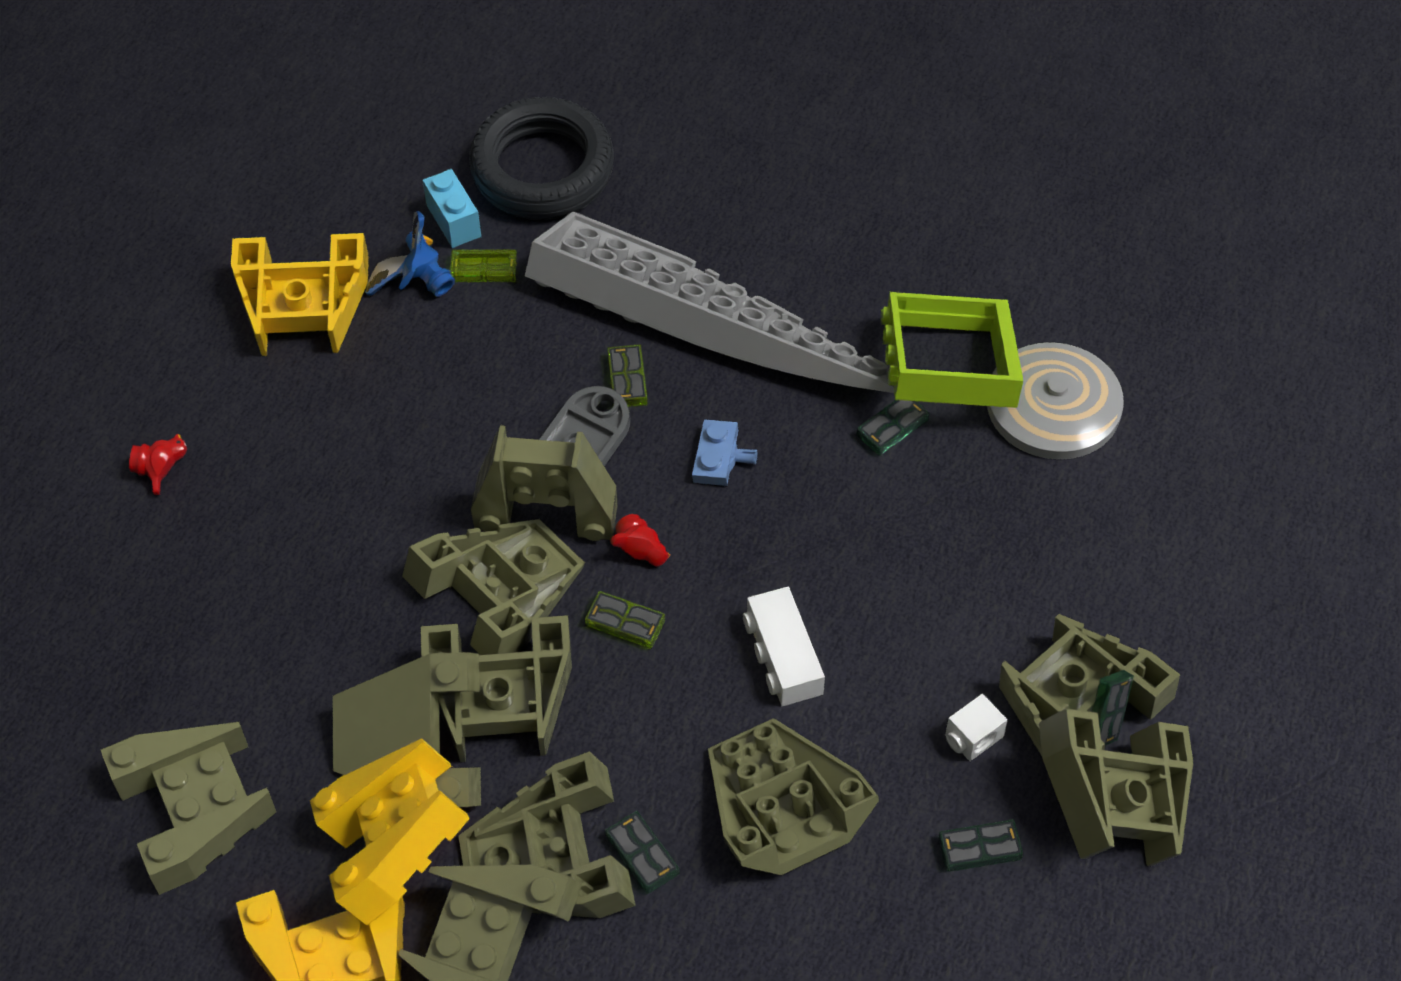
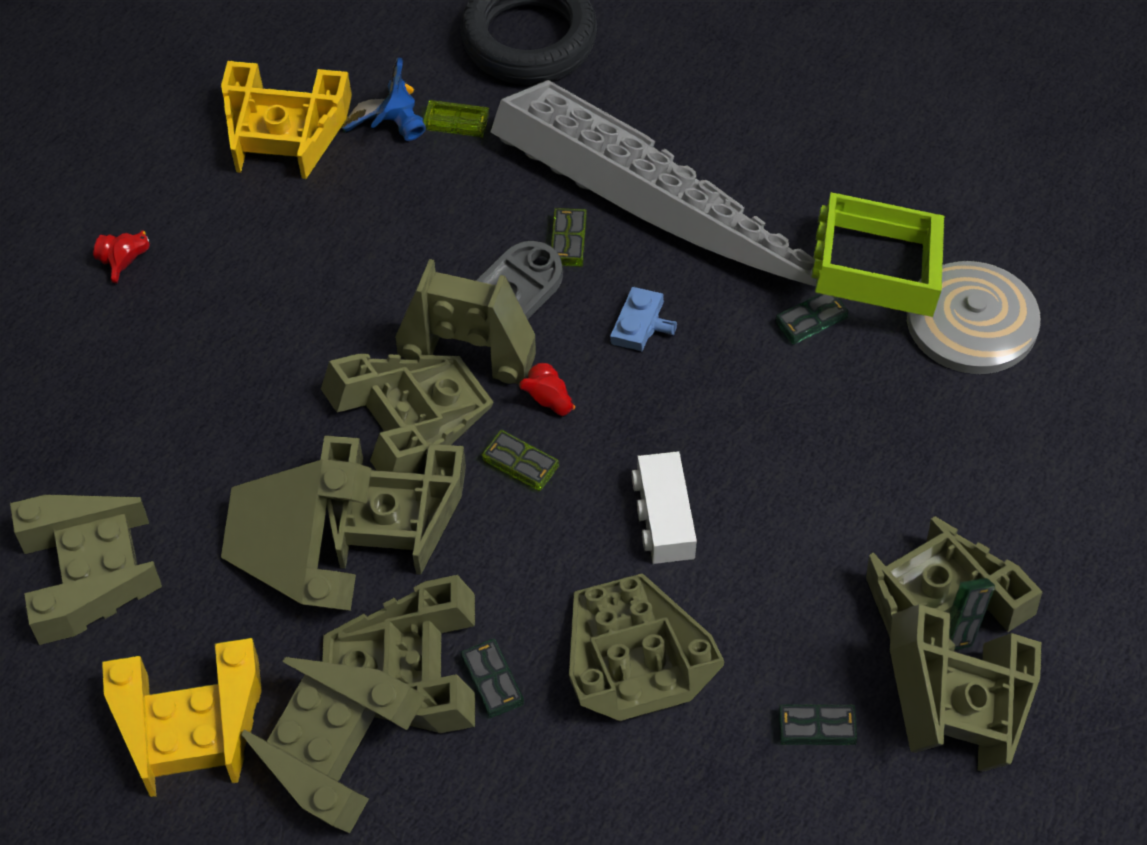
camera: 10 degrees right, 0 degrees up
yellow wedge [310,738,470,925] -> none
medium azure brick [423,169,481,248] -> none
white brick [945,694,1007,761] -> none

